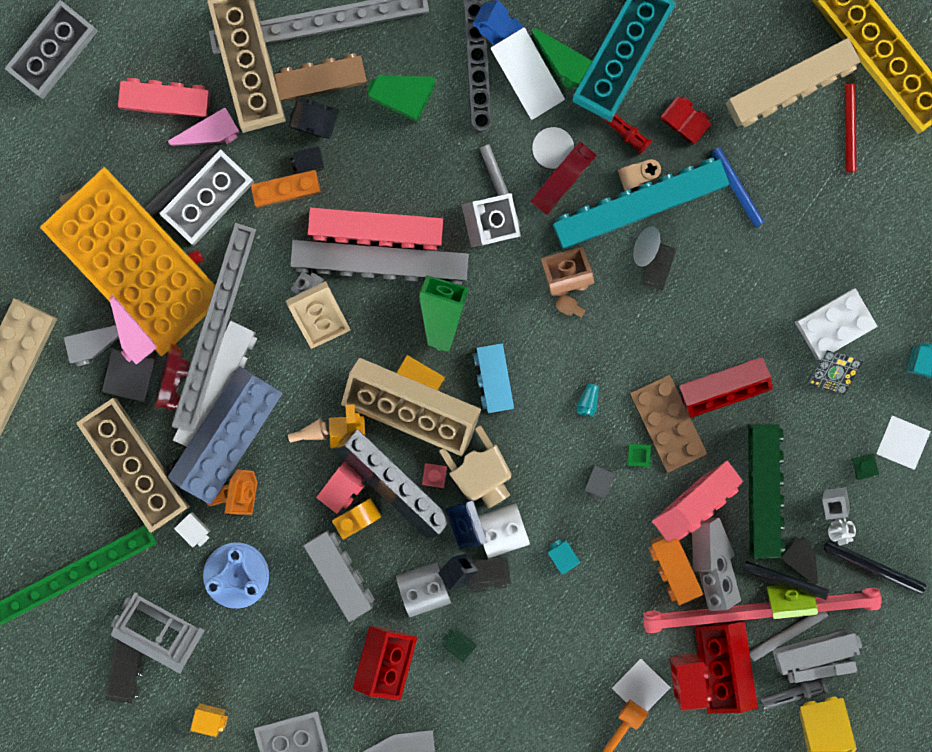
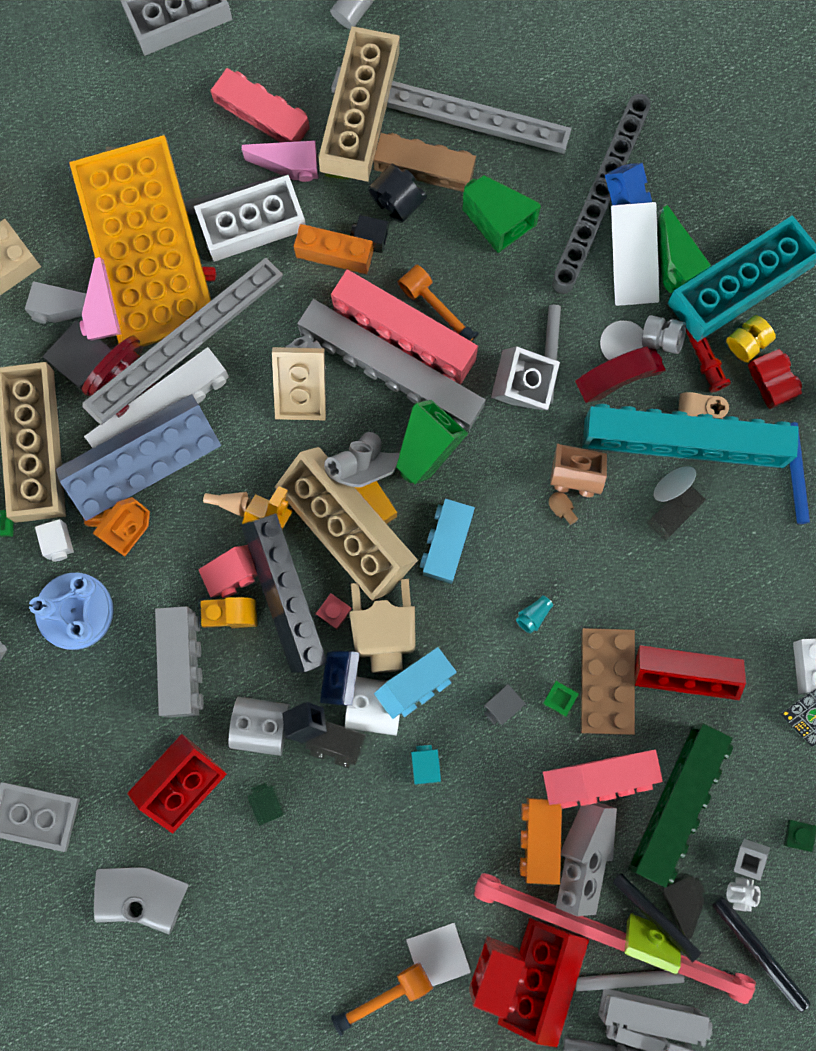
camera: 30 degrees right, 10 degrees down
none -> light grey panel [324,432,400,487]
none -> medium azure brick [374,647,457,719]
none -> orange piece [398,264,479,342]
none -> light grey wheel [642,315,686,354]
none -> yellow wheel [727,315,776,362]

